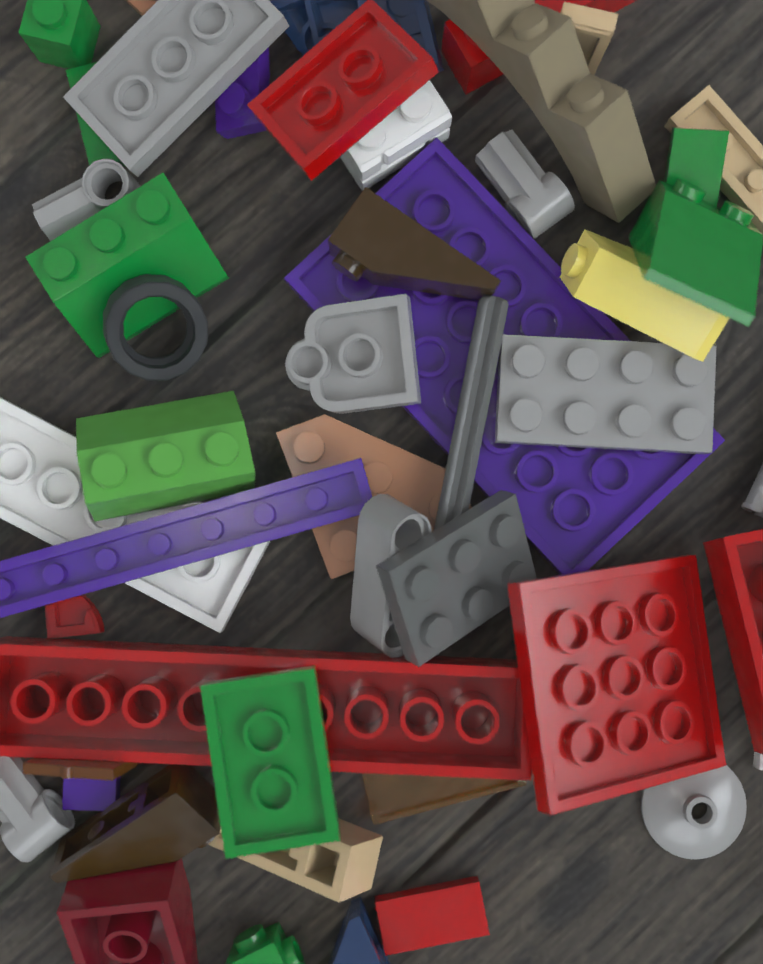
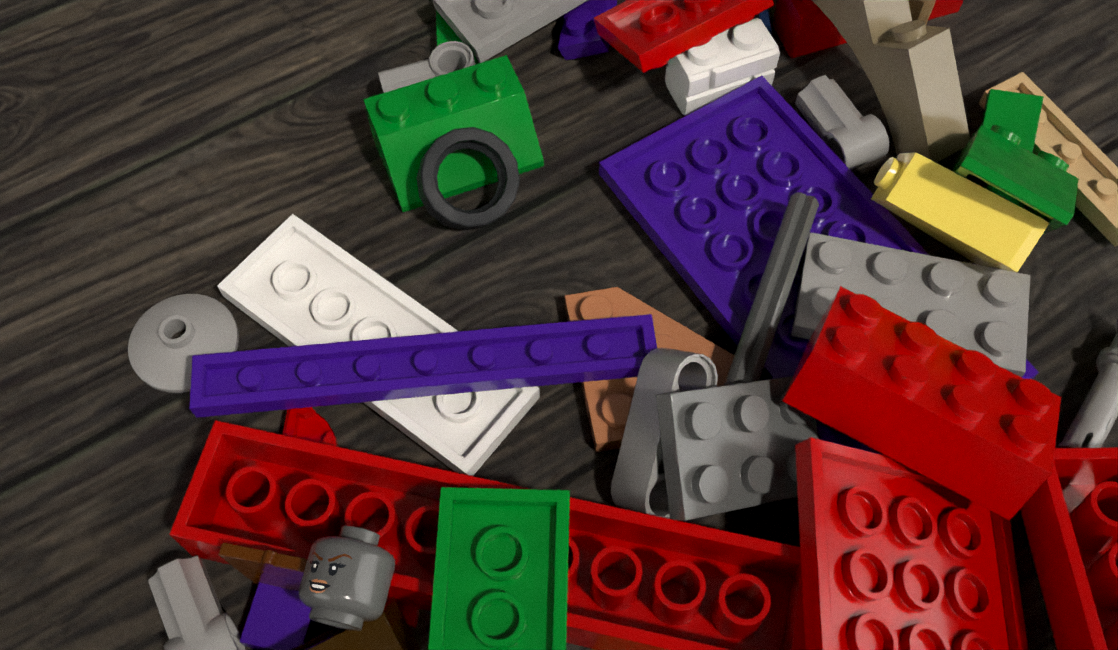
camera: 10 degrees right, 25 degrees down
bright green slope [76,391,255,522] -> none
light grey plate [285,294,421,414] -> none
dark brown slope [328,187,501,300] -> none
none -> dark grey head [299,526,395,631]
none -> red brick [782,286,1061,521]

